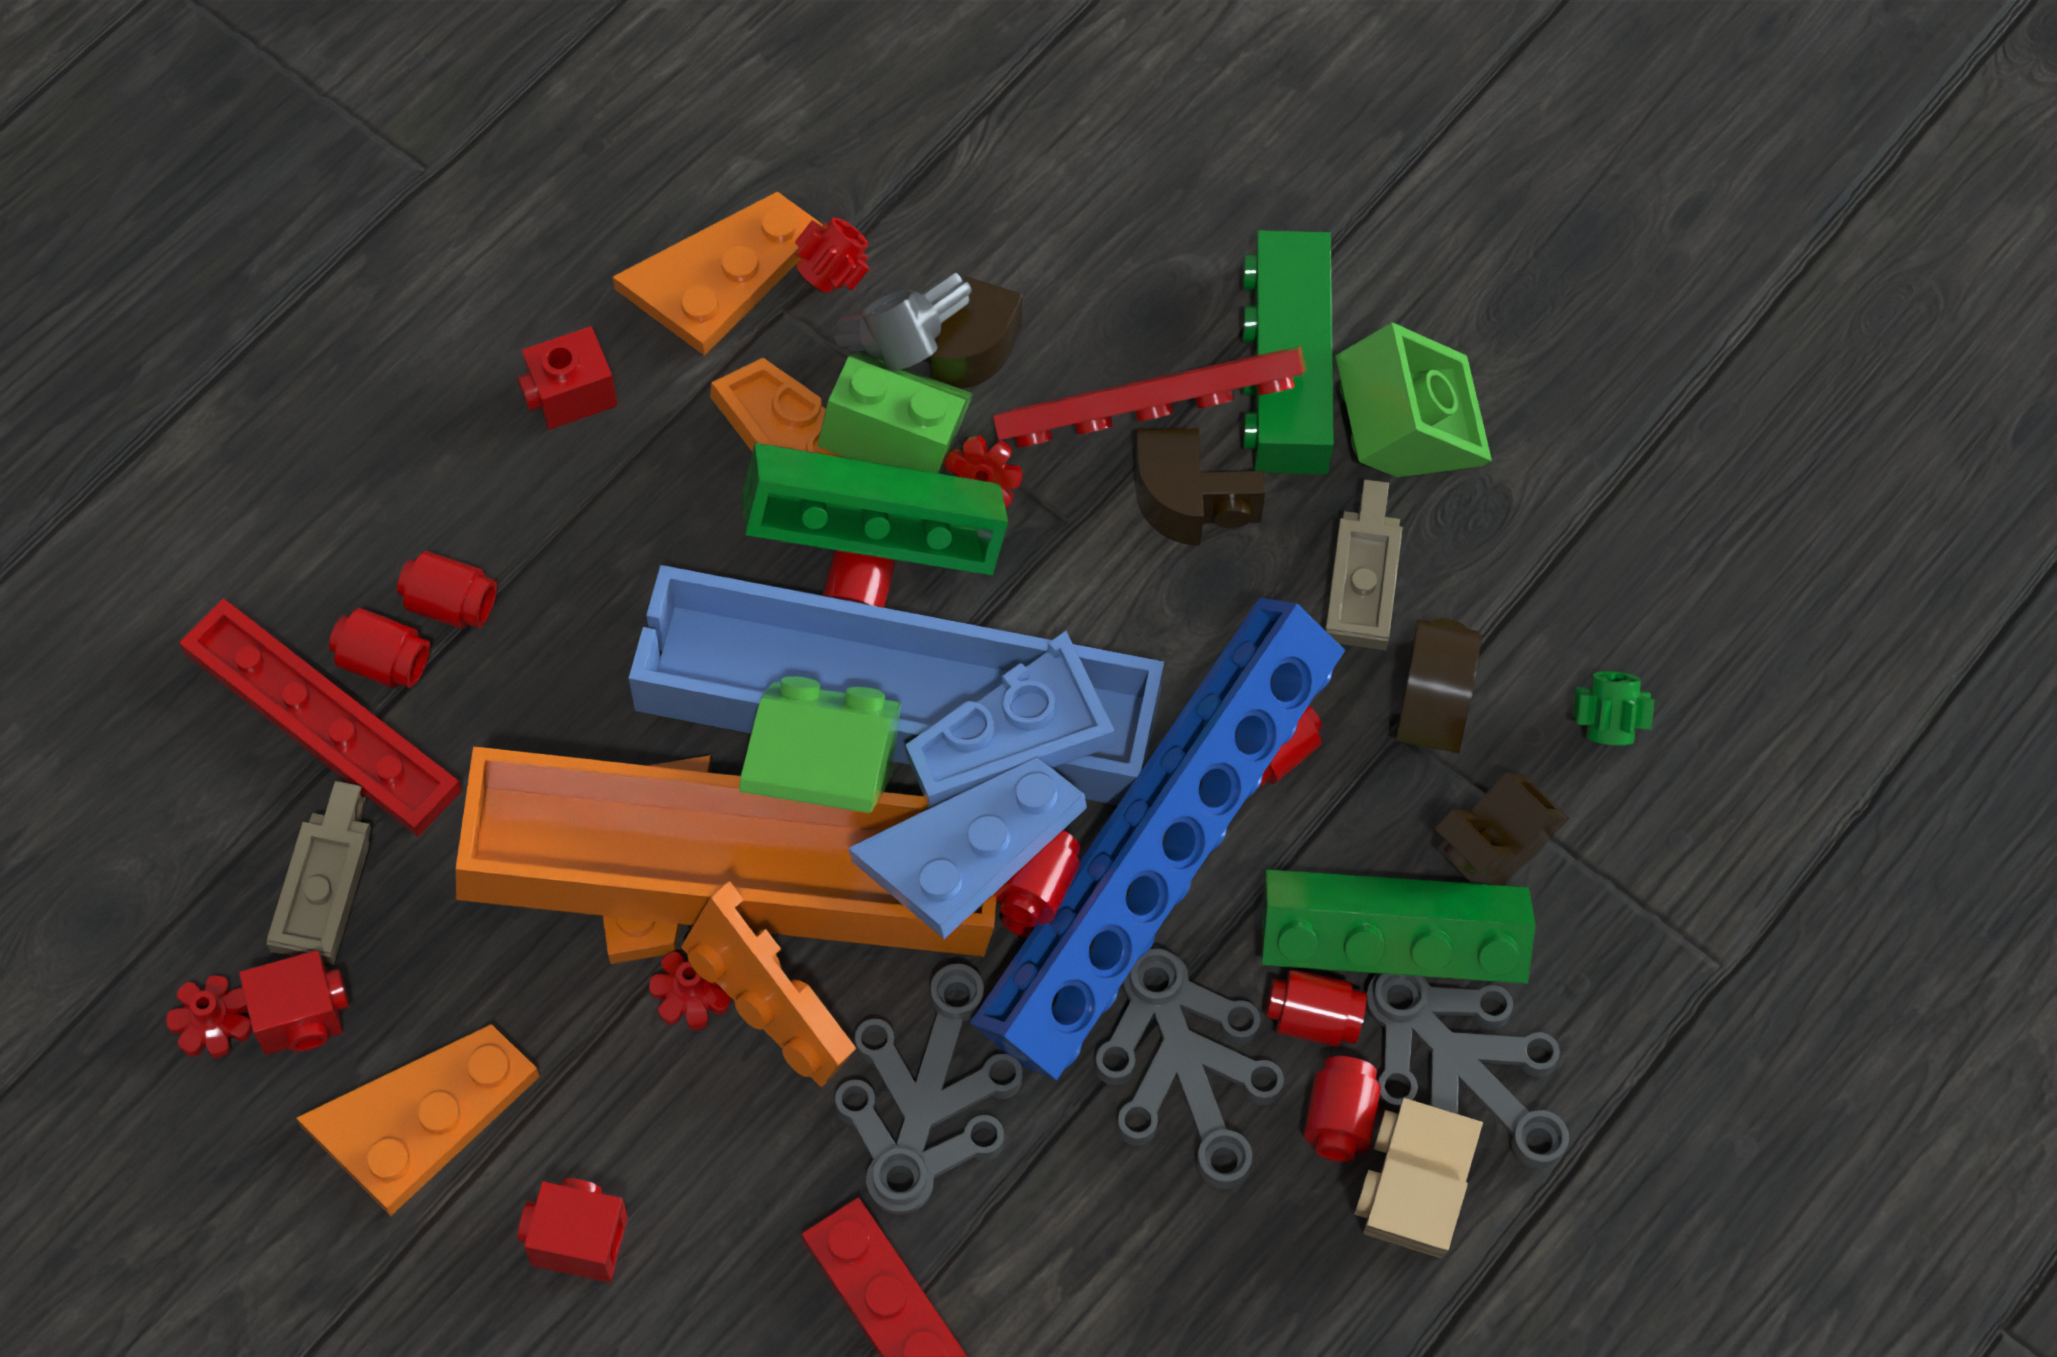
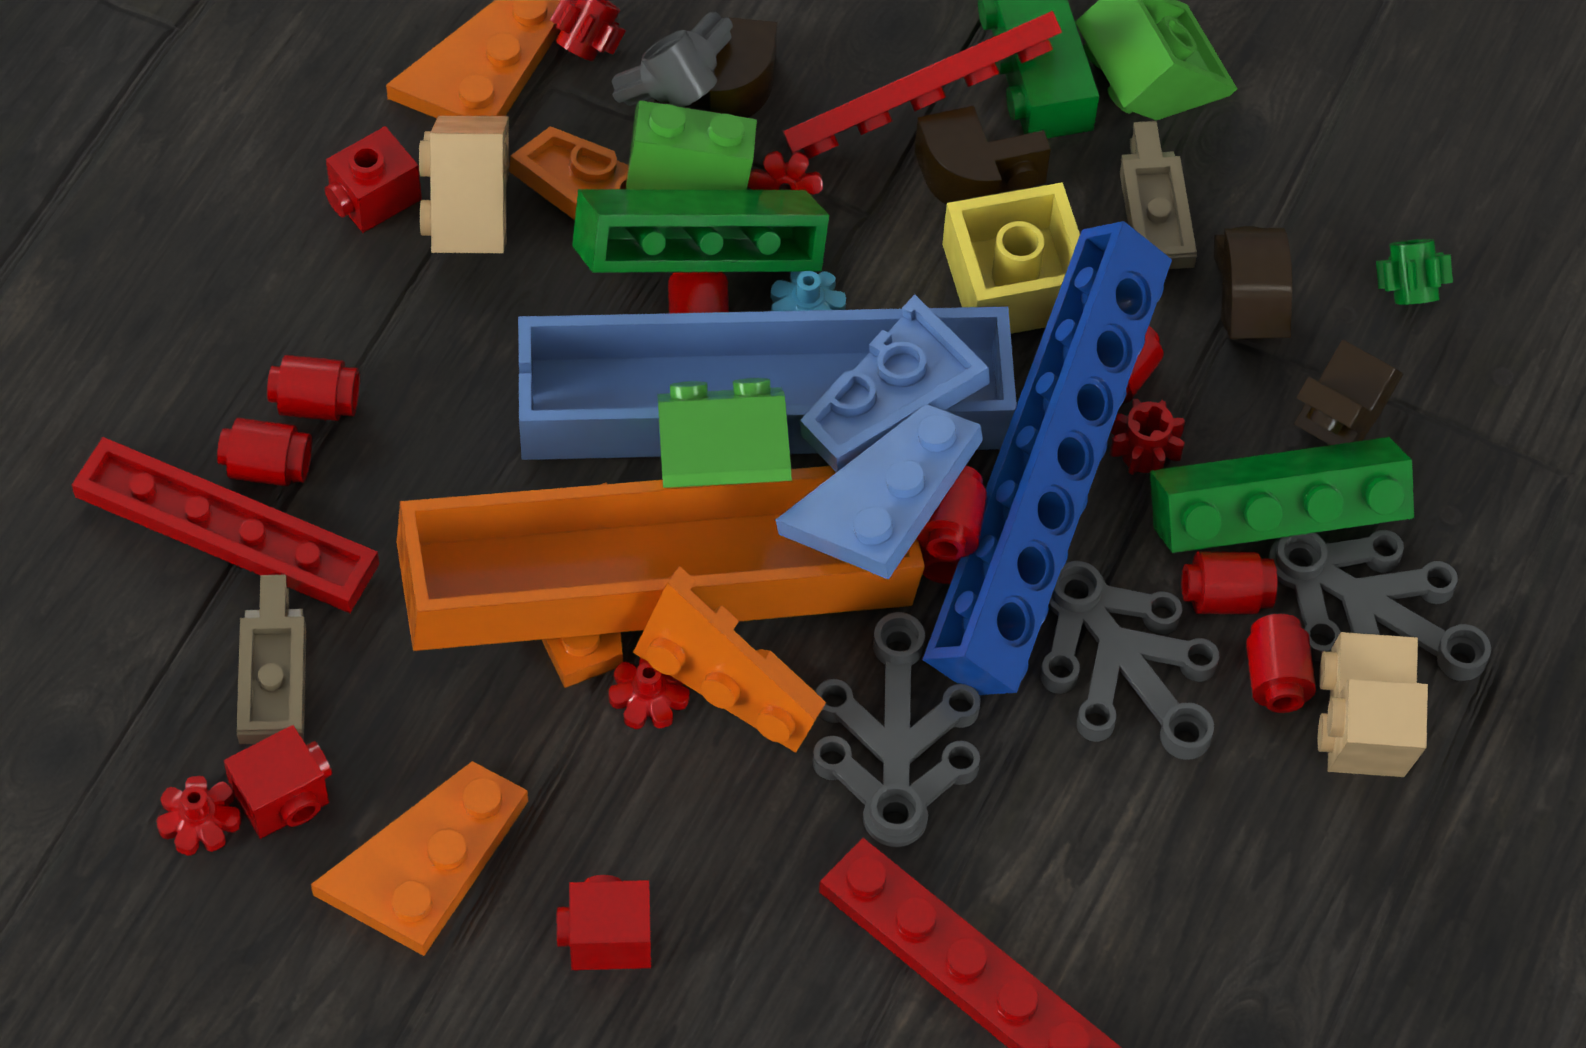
camera: 15 degrees left, 5 degrees down
none -> tan brick [419,116,509,253]
none -> medium azure plant [770,271,846,311]
none -> light yellow brick [942,182,1080,334]
none -> red gear [1110,398,1185,475]

